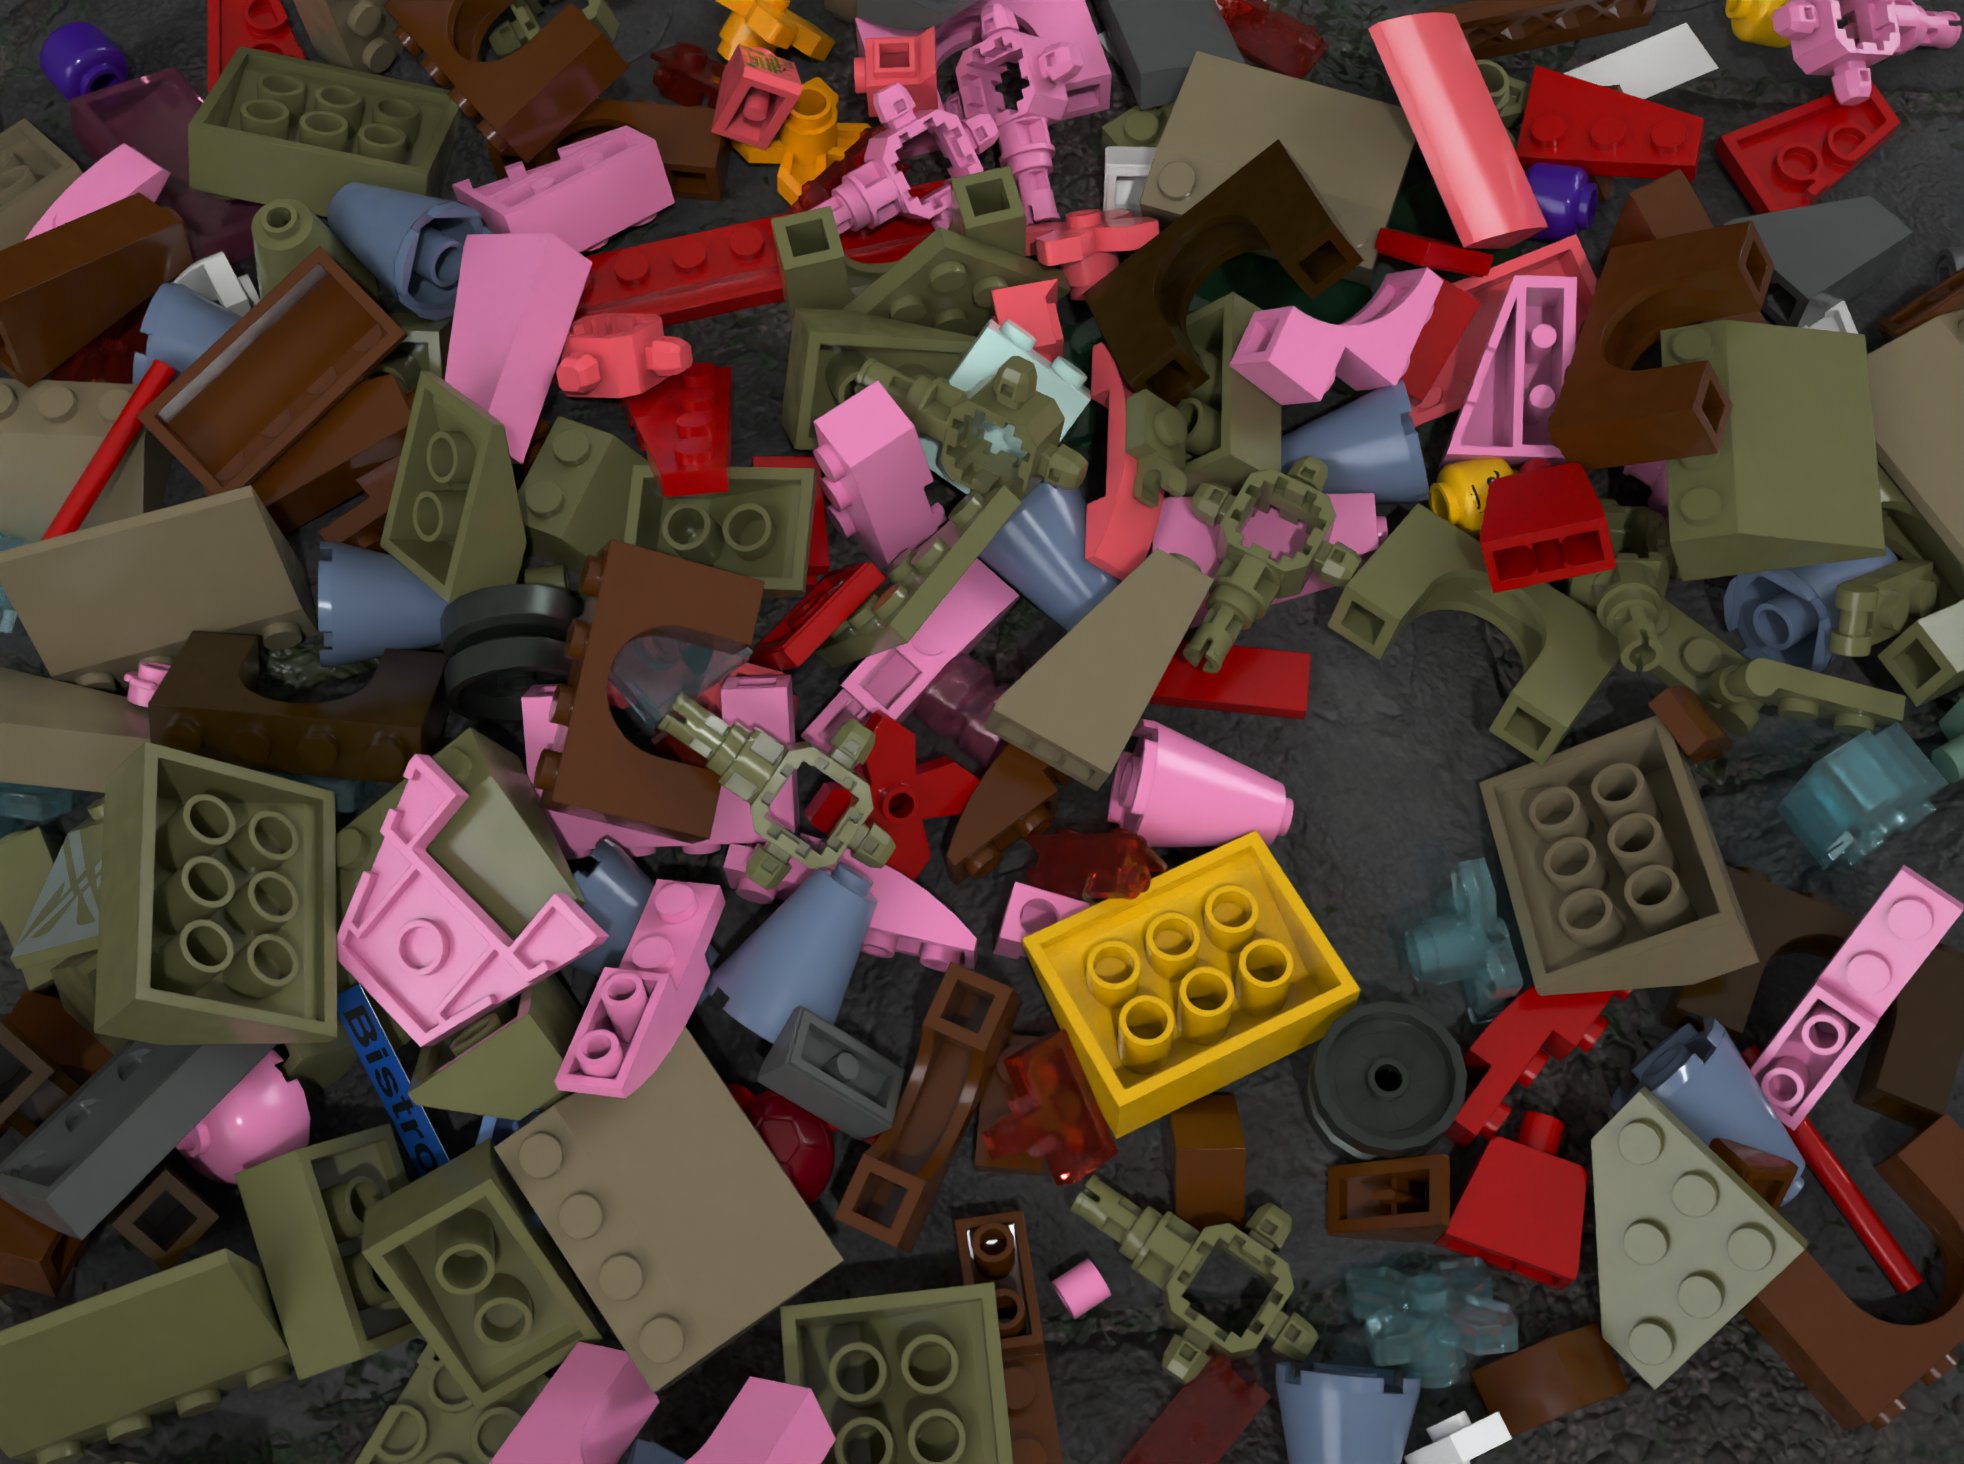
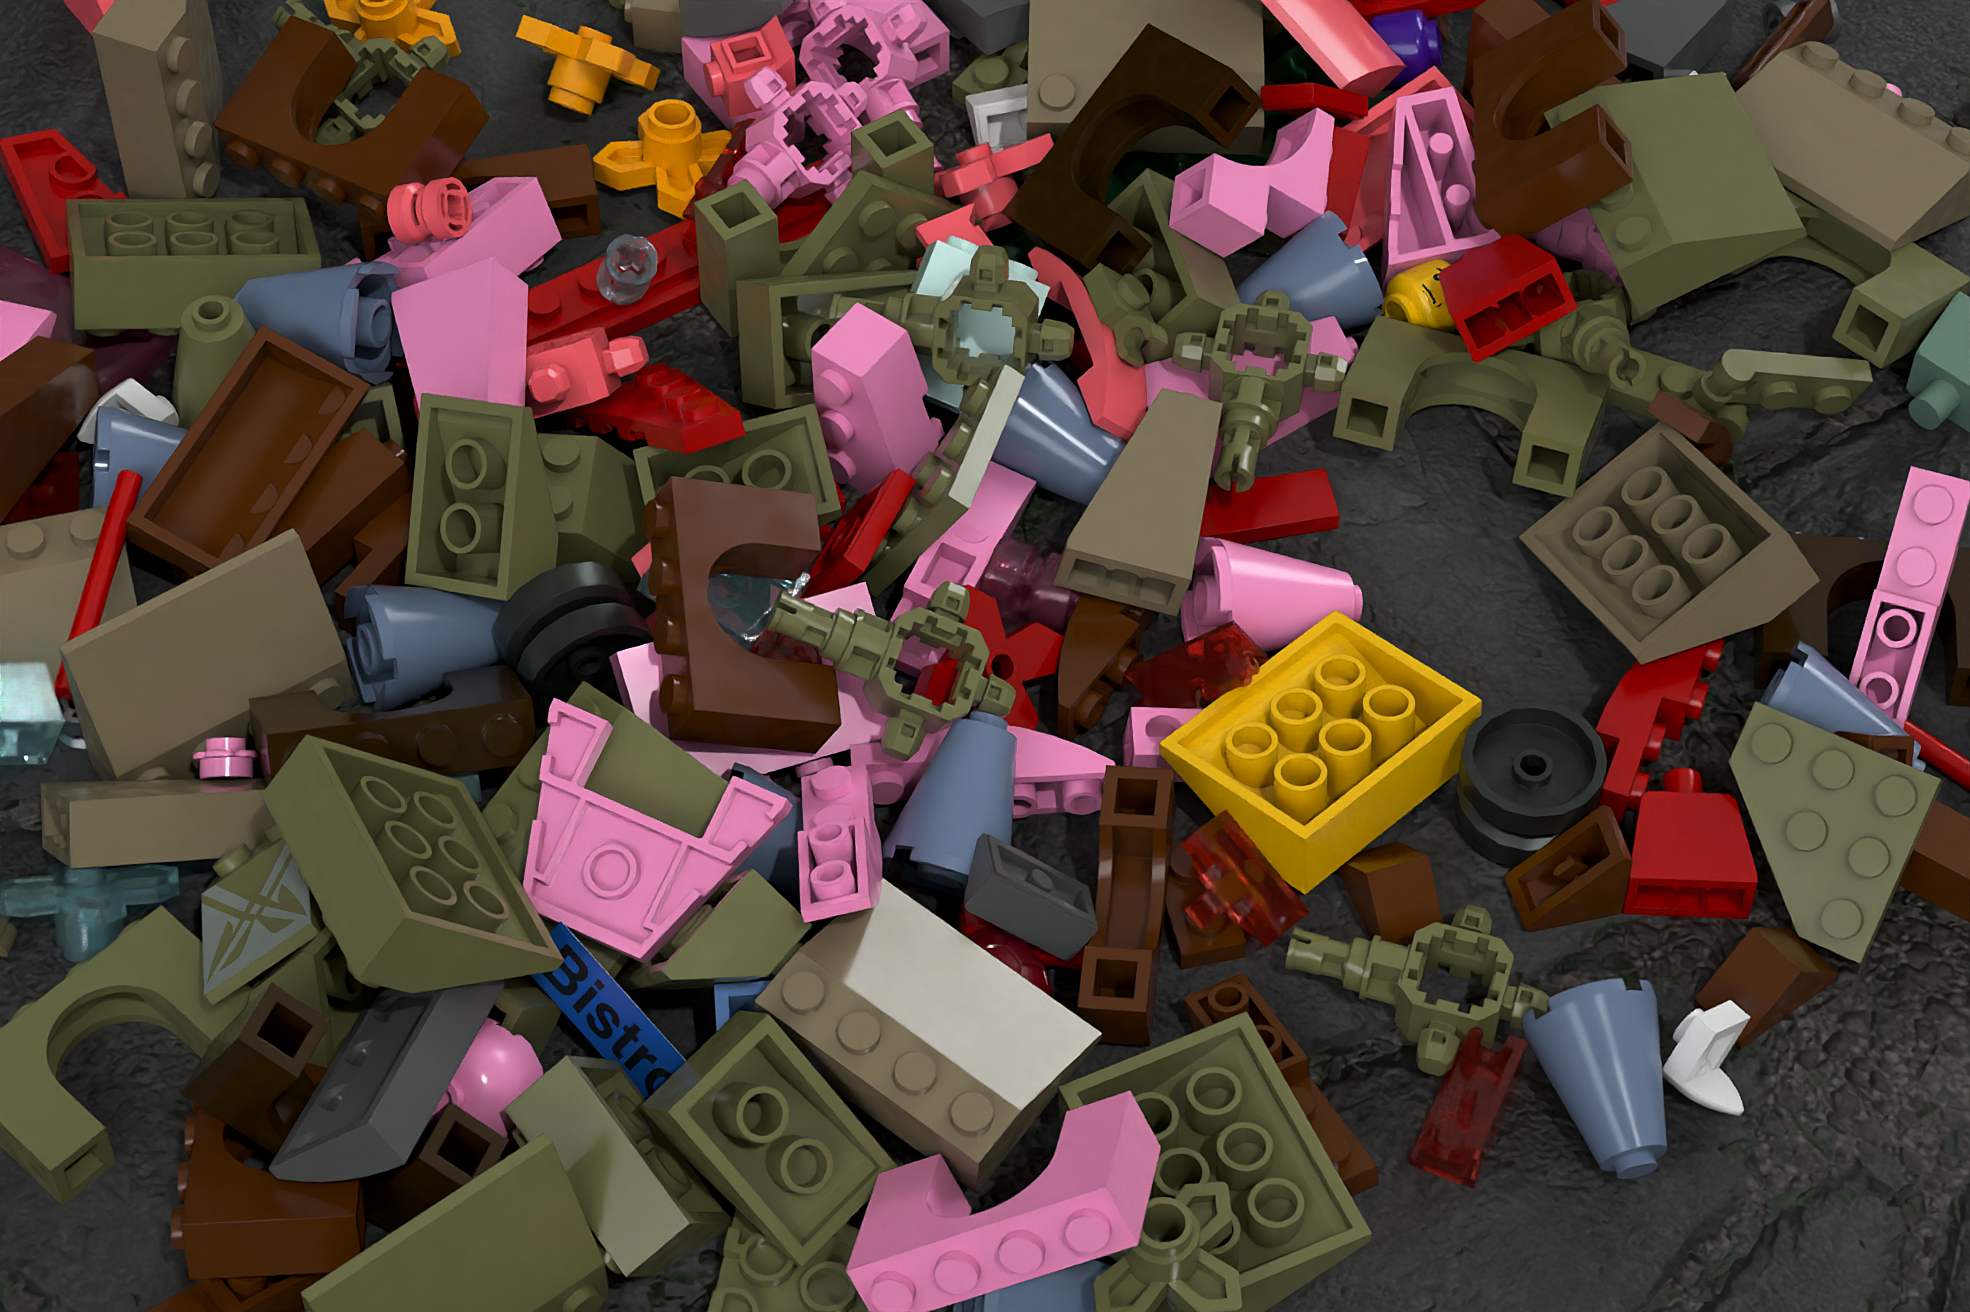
camera: 20 degrees left, 15 degrees down
clear red hinge [650,41,727,109] -> none
coral slope [711,44,802,150] -> none
bright pink piece [1051,1258,1111,1320] -> none
clear light blue plant [1345,1257,1519,1388] -> none
clear light blue plant [1405,857,1523,1025] -> none
sand blue cone [1723,545,1898,673] -> none
clear light blue brick [1775,722,1948,870] -> none
olive plate [1828,557,1937,657] -> none
none -> coral wheel [387,177,472,245]
none -> clear light blue bush [596,234,658,305]

